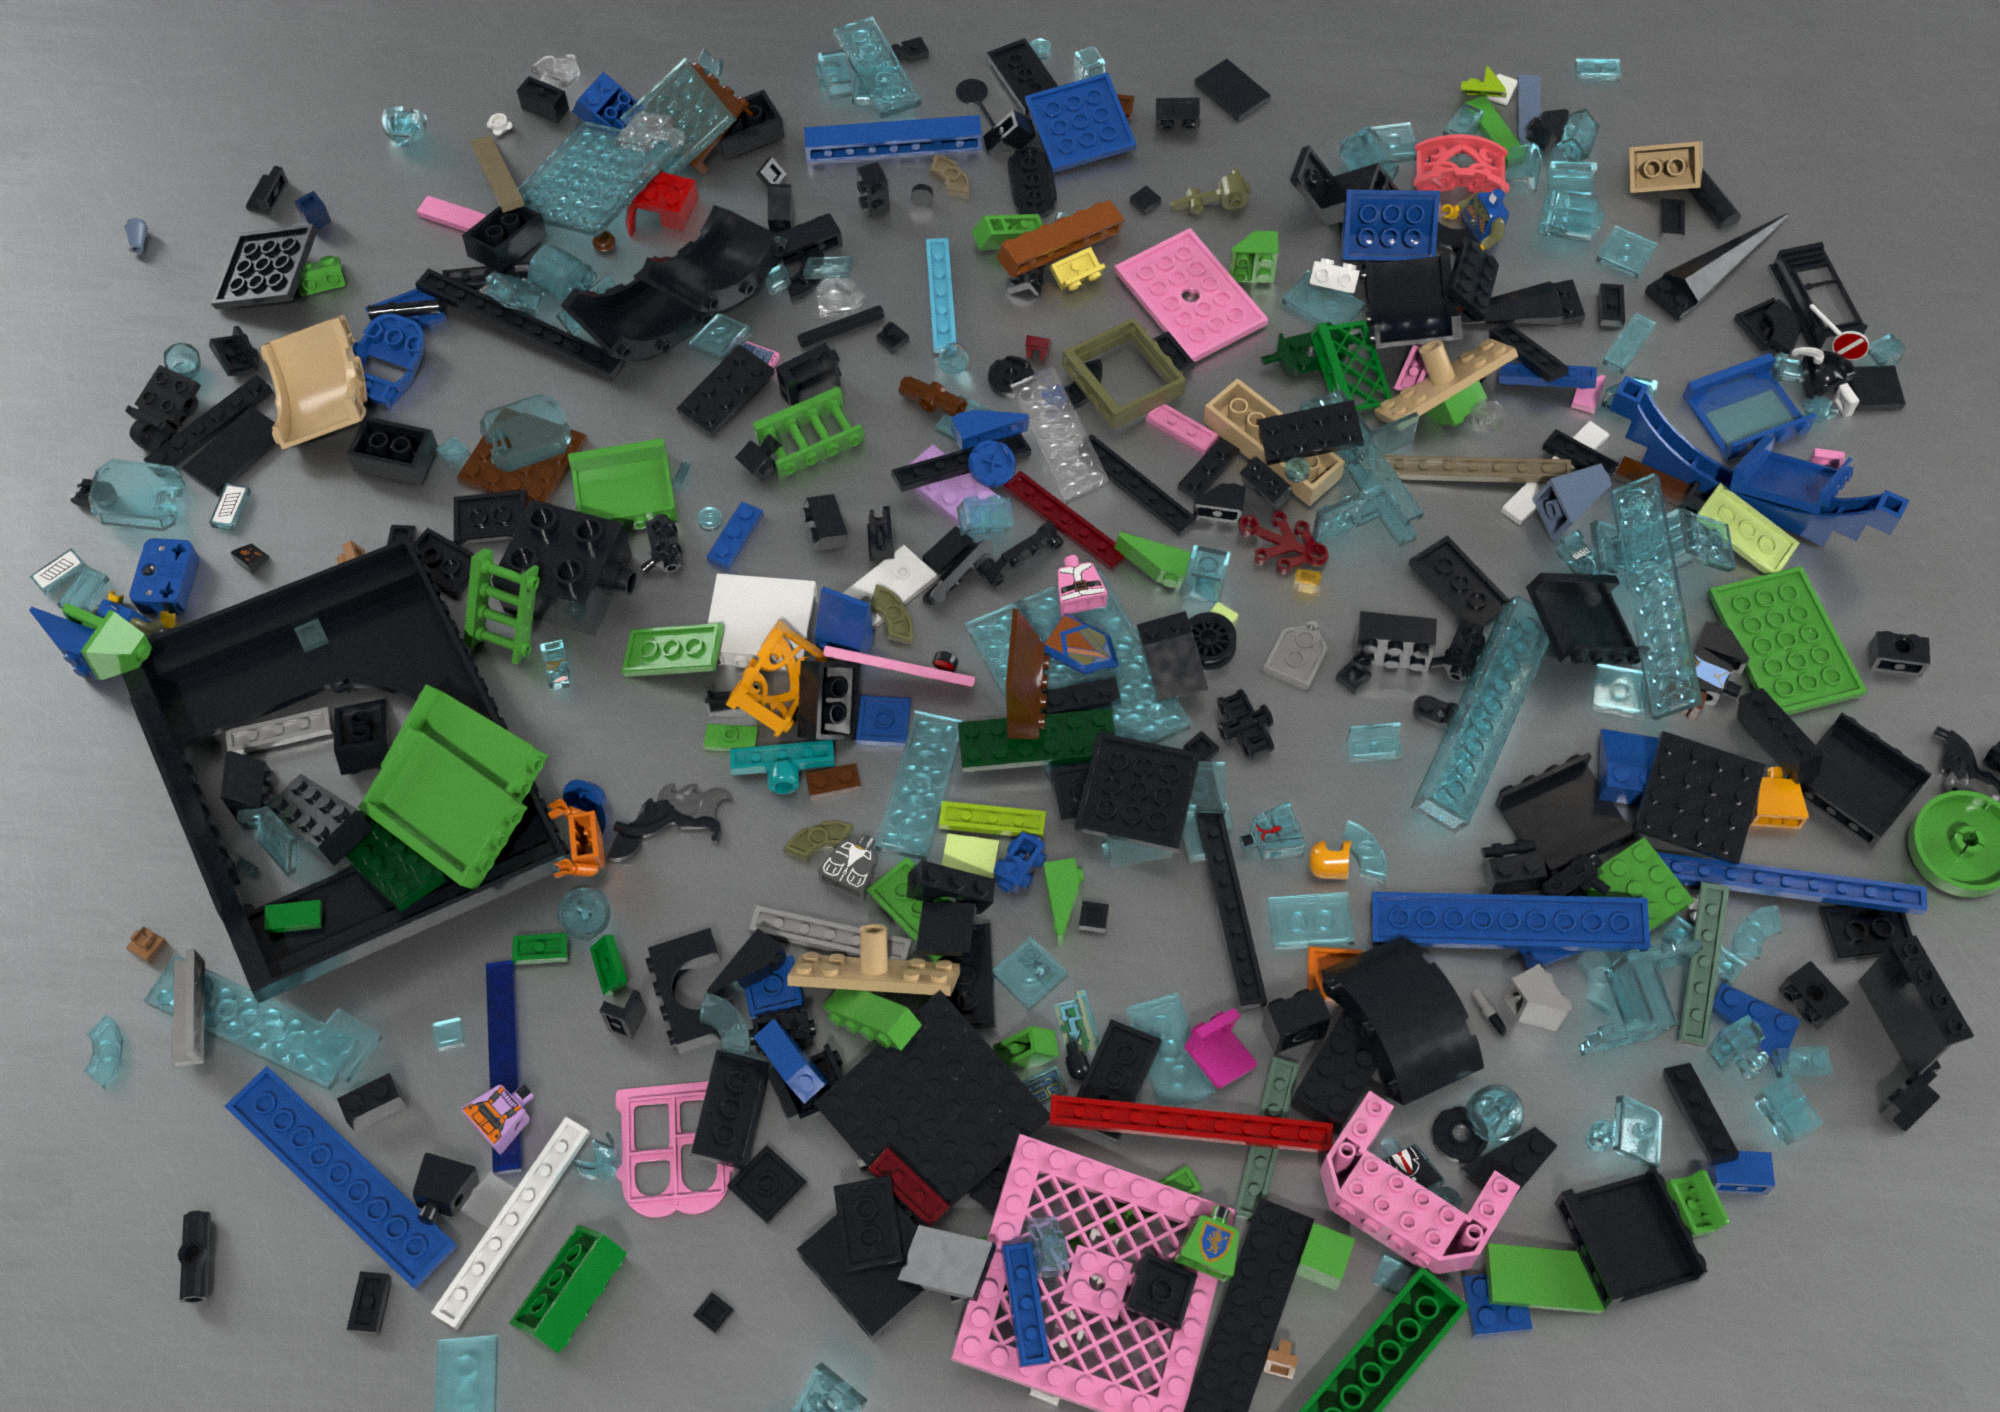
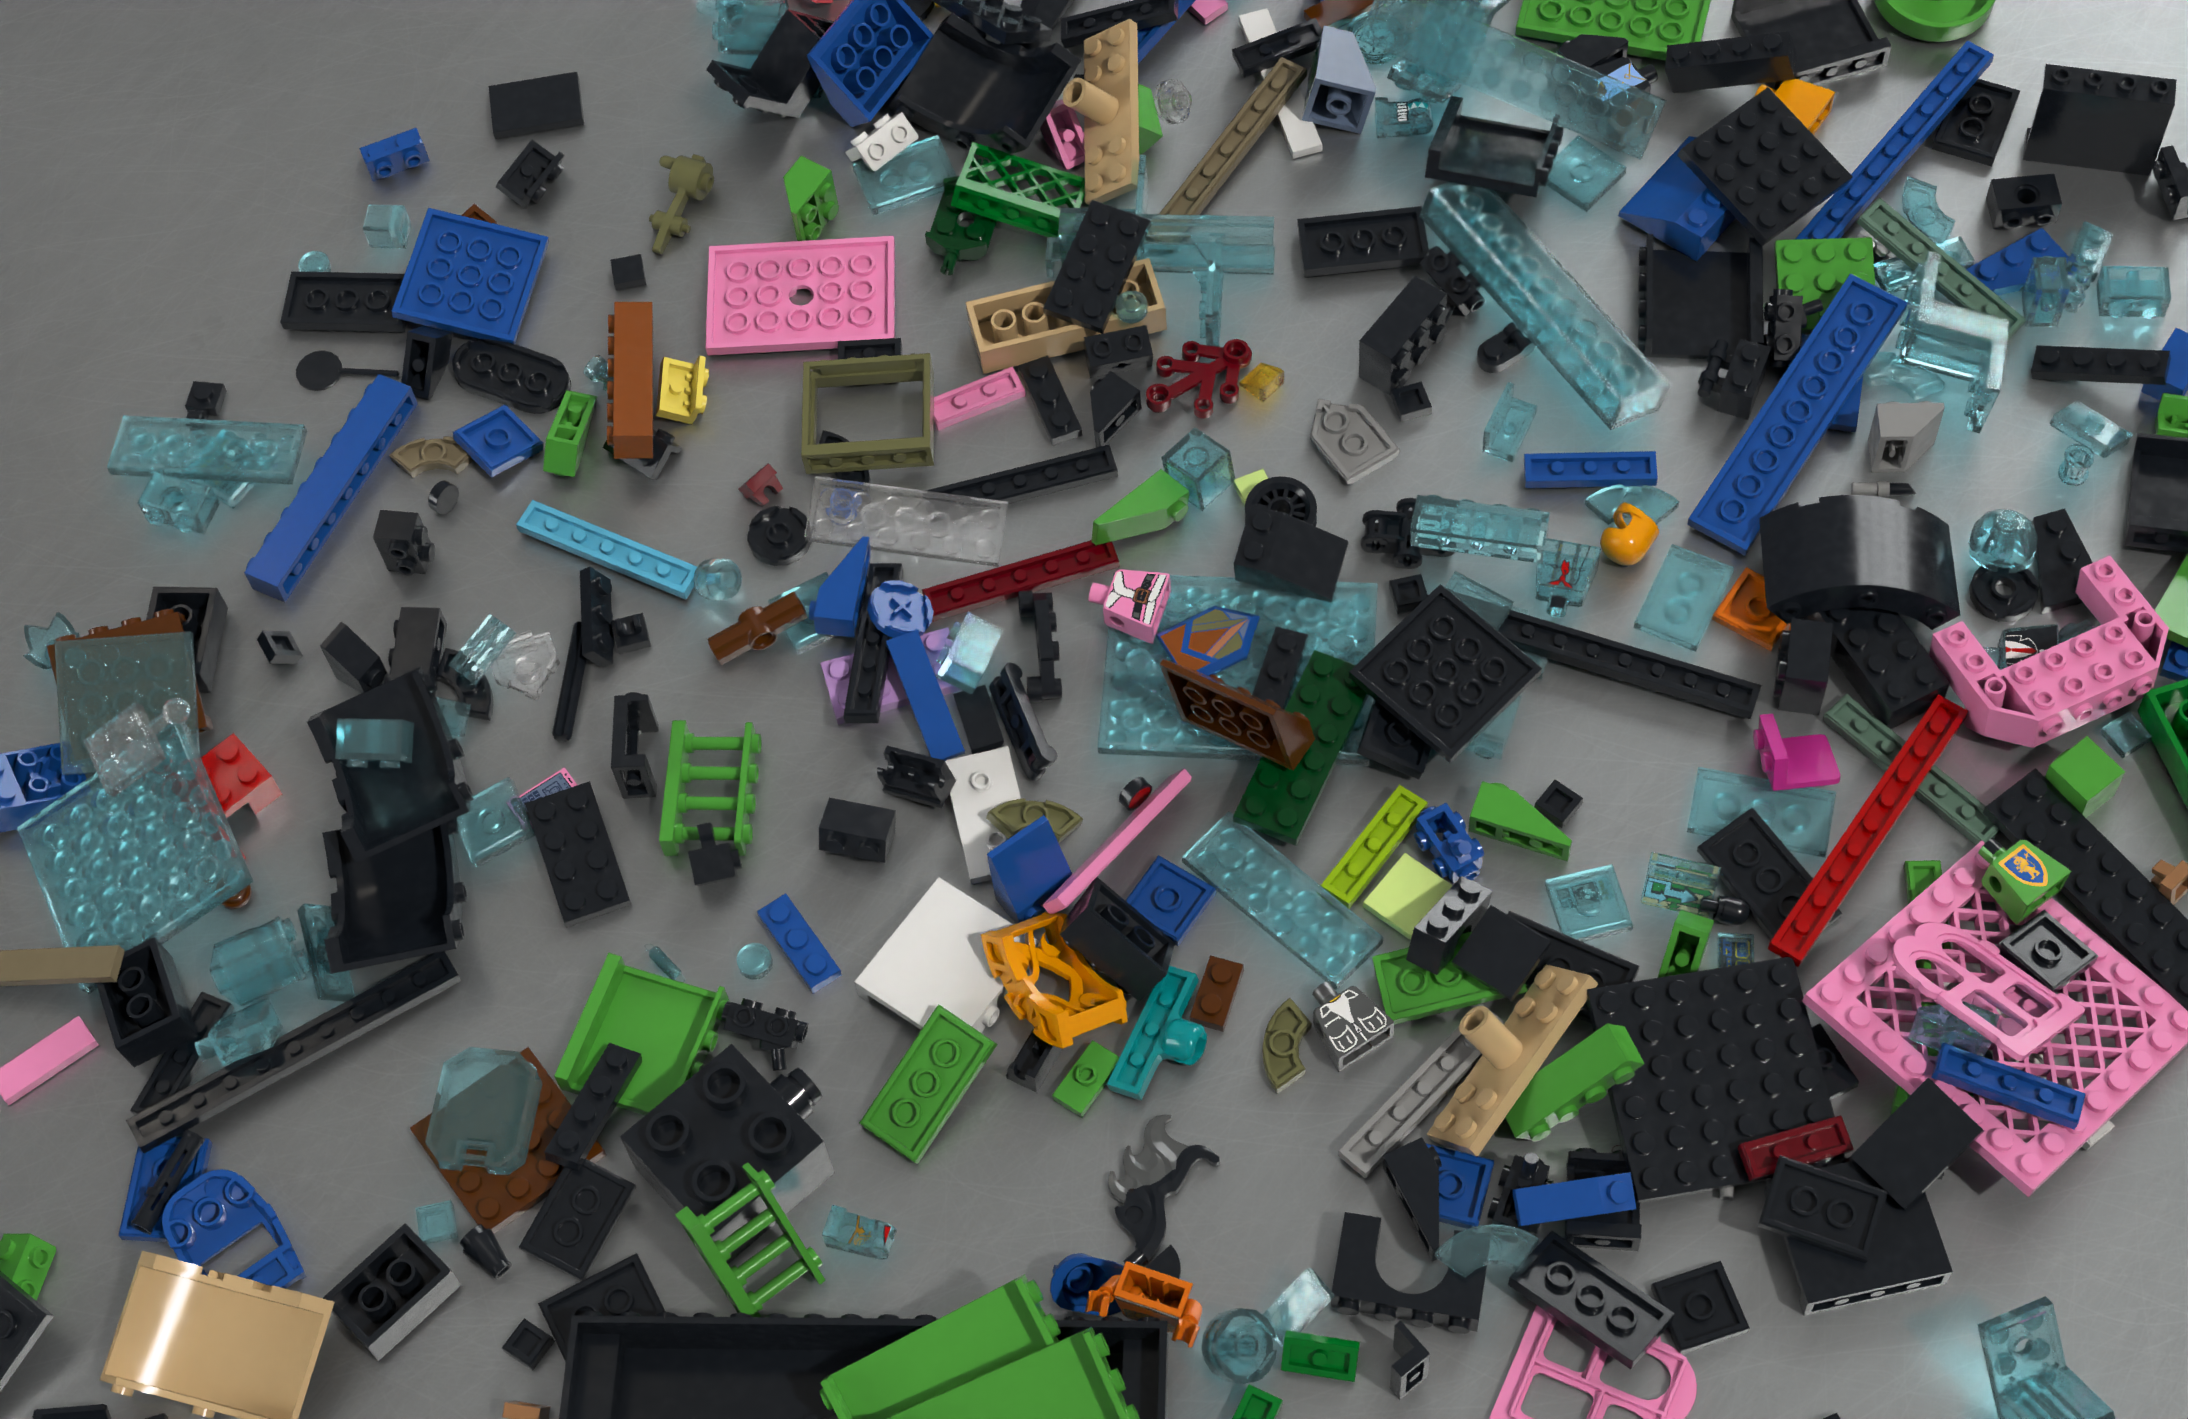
camera: 55 degrees left, 0 degrees up
none -> clear light blue brick [335,718,414,769]
none -> blue bracket [359,128,430,182]
none -> blue tile [453,405,543,478]
none -> black cone [460,1224,512,1279]
none -> black plate [544,1043,642,1171]
none -> black plate [580,567,614,668]
none -> blue tile [886,630,965,761]
none -> clear light blue tile [1258,1268,1335,1347]
none -> clear light blue brick [1411,495,1550,564]
none -> blue plate [1524,451,1658,488]
none -> bright pink window [1891,922,2085,1061]

